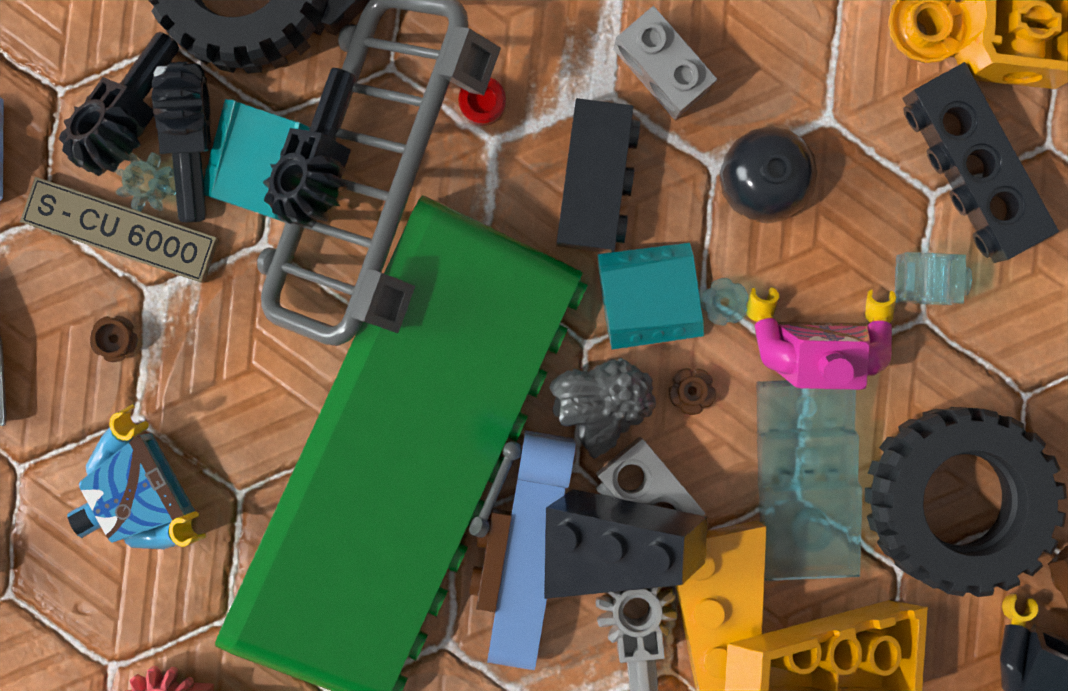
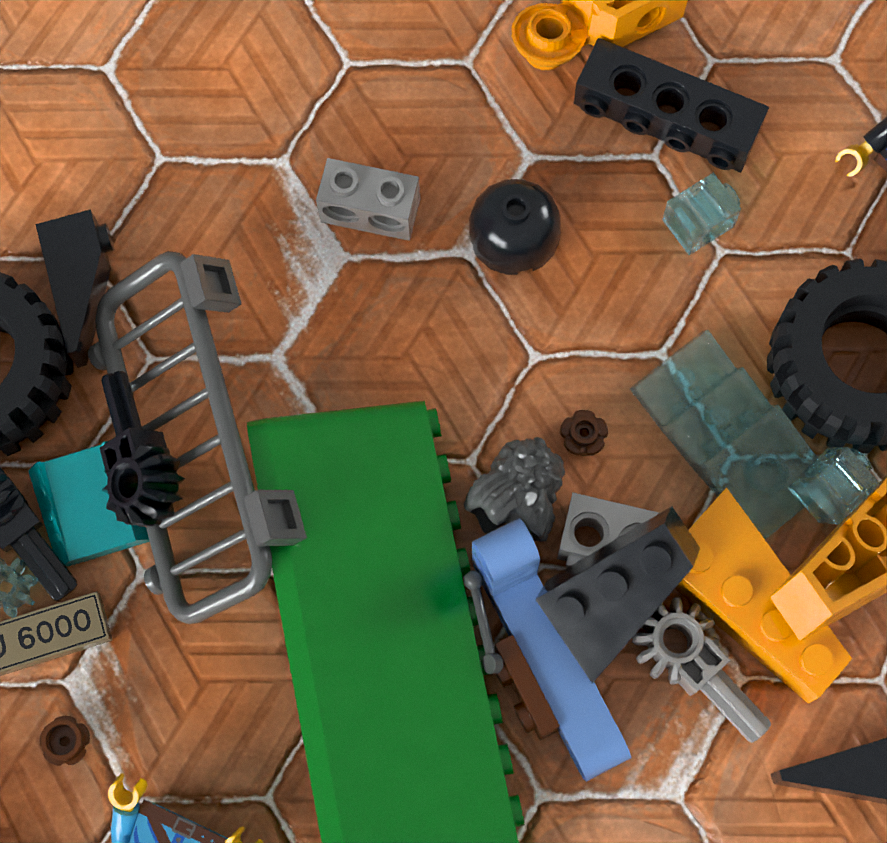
camera: 30 degrees left, 15 degrees down
red tile [458,78,506,126] -> none
black brick [556,98,641,253] -> none
teal slope [598,243,704,350] -> none
clear light blue plate [701,278,748,325] -> none
dark pink torso [746,287,896,390] -> none
none -> clear light blue brick [787,447,880,525]

